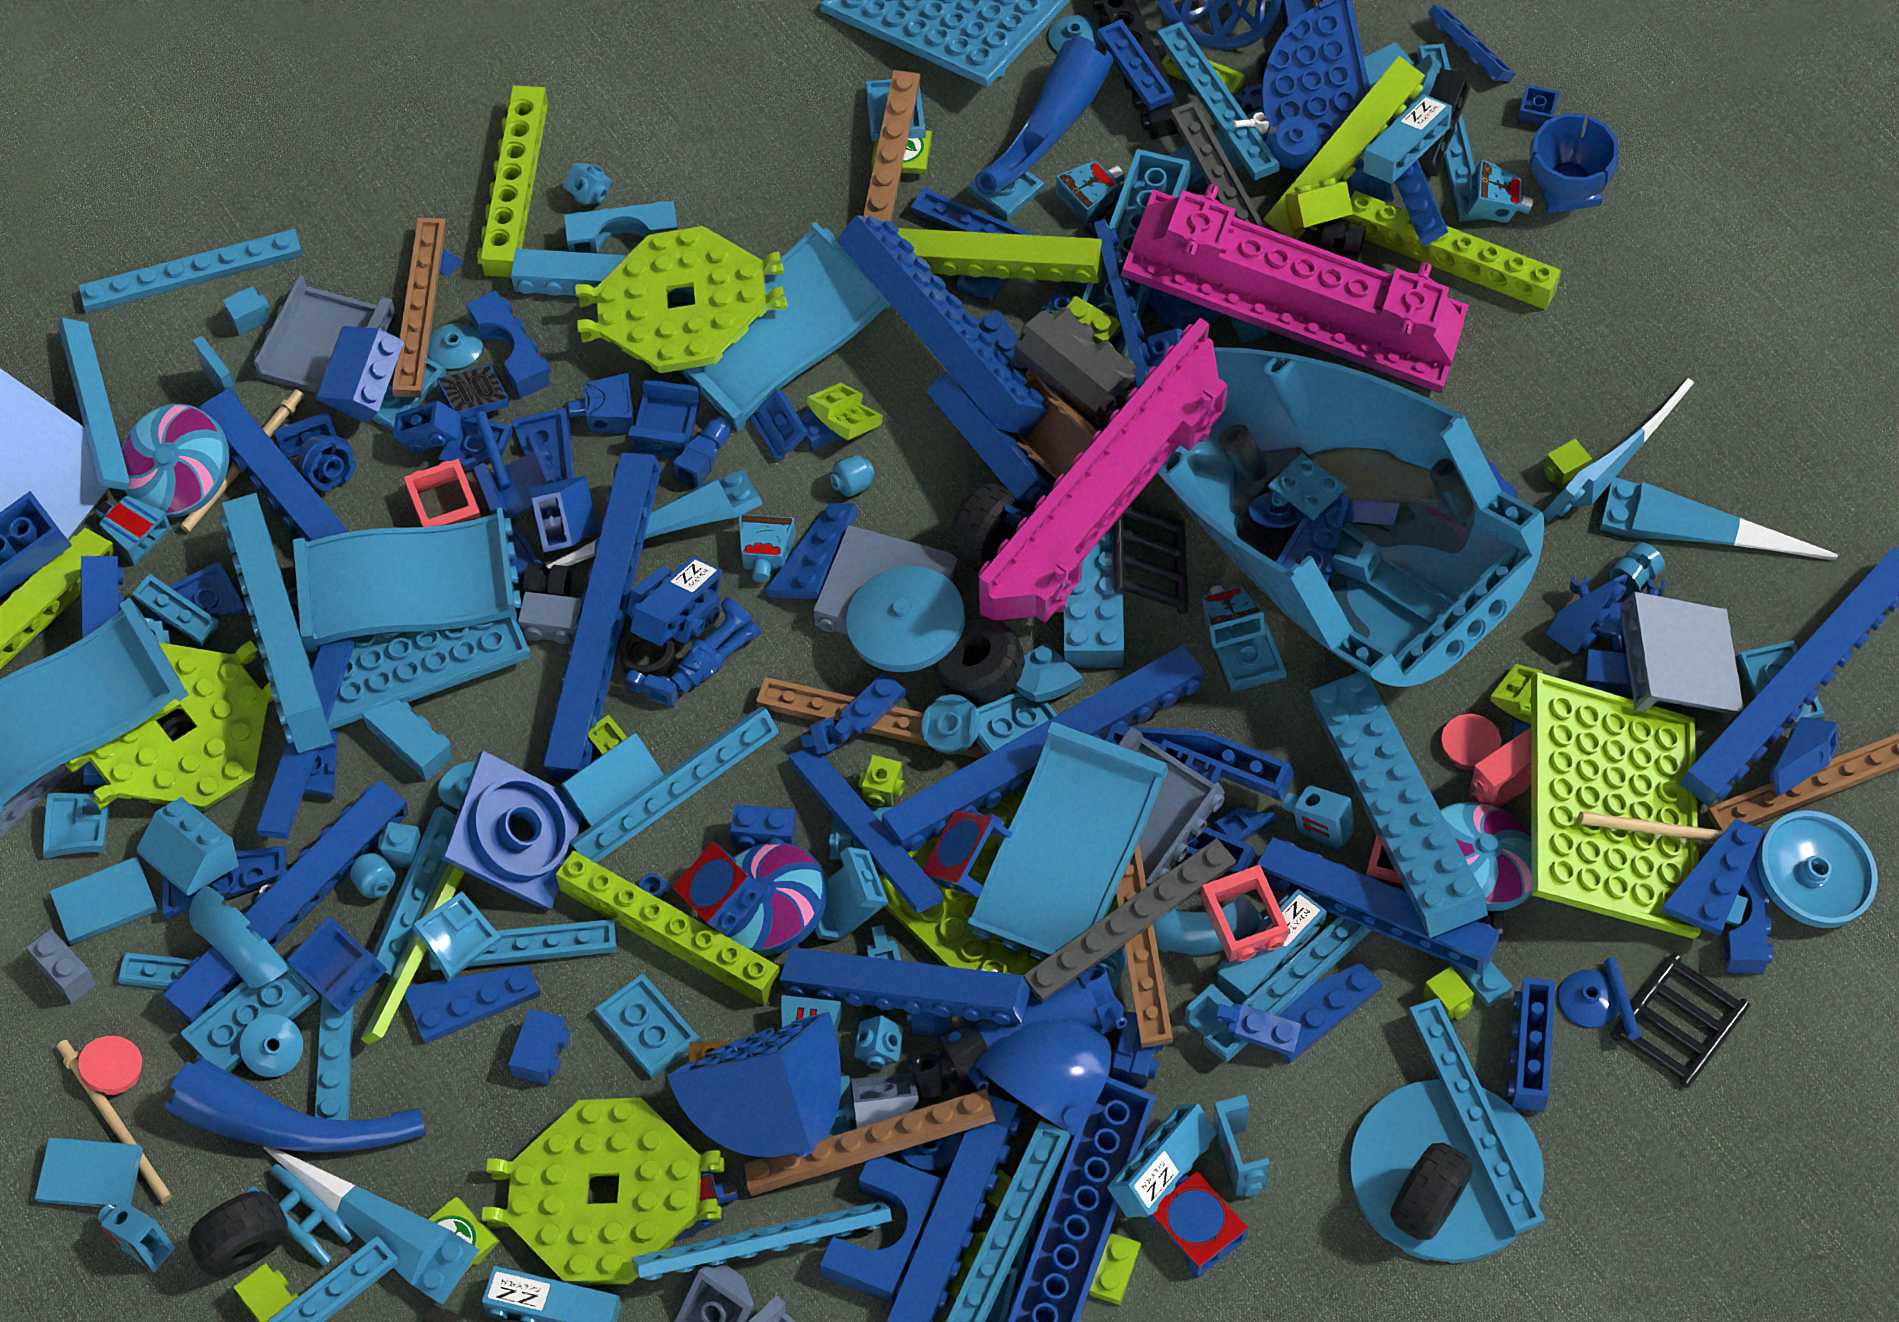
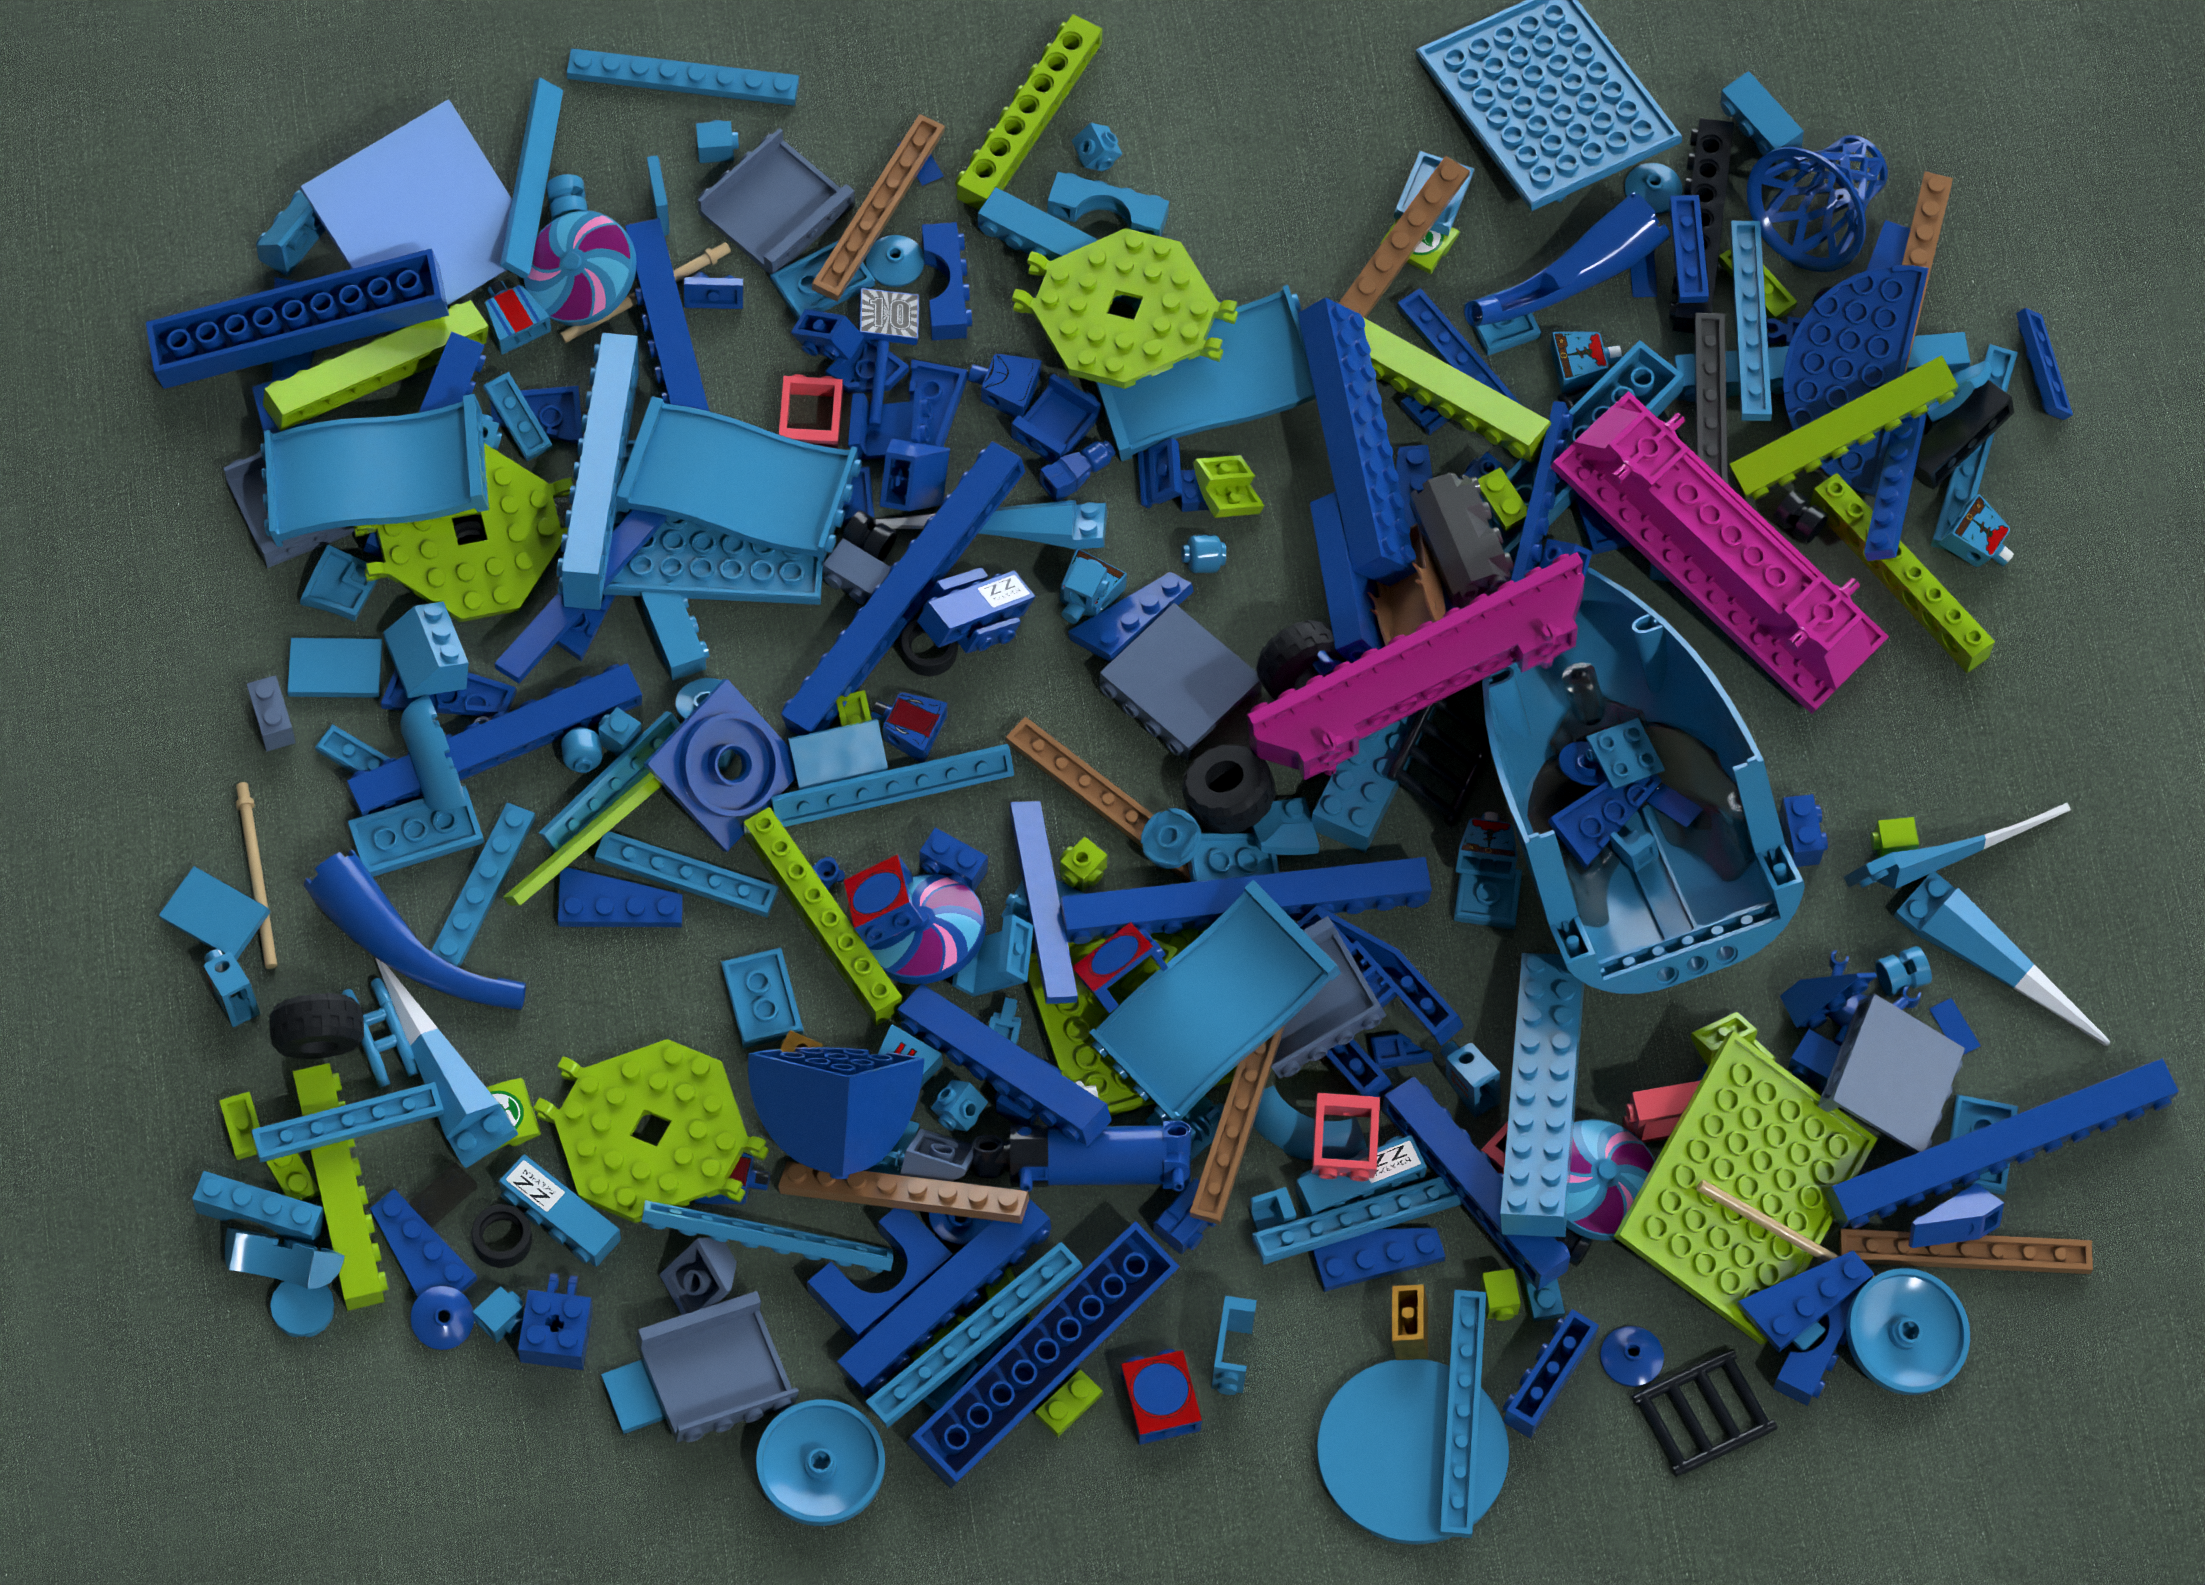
camera: 20 degrees right, 5 degrees up
coral tile [78,1036,142,1095] -> none
dark azure dish [239,1014,303,1077] -> none
blue panel [286,916,387,1015] -> none
blue cone [298,434,356,491] -> none
blue slope [315,326,404,423] -> none
dark azure plate [412,892,501,981] -> none
blue brick [509,1009,571,1086] -> none
blue plate [625,670,678,707] -> none
blue piece [670,597,761,694] -> none
blue tile [801,717,841,754] -> none
blue hinge [834,672,906,743] -> none
dark azure dish [846,566,965,672] -> none
blue brick [974,1020,1111,1135] -> none
dark grey plate [1023,838,1236,1004] -> none
dark azure brick [1107,1103,1218,1217] -> none
blue hinge [1212,1003,1301,1056] -> none
white hand [1232,112,1269,135] -> none
blue cone [1267,116,1322,169] -> none
lime brick [1285,177,1353,227] -> none
dark azure brick [1362,94,1452,184] -> none
black tyre [1390,1142,1473,1241] -> none
coral tile [1440,714,1502,771] -> none
blue piece [1518,84,1560,126] -> none
blue plate [1530,113,1618,213] -> none
blue bar [1604,957,1640,1040] -> none
none -> dark azure wheel [546,174,588,221]
none -> torso [871,692,947,763]
none -> dark azure brick [1064,557,1110,611]
none -> pearl gold brick [1392,1284,1428,1360]
none -> blue sticker [1630,251,1657,297]
none -> blue sticker [1929,998,1981,1055]

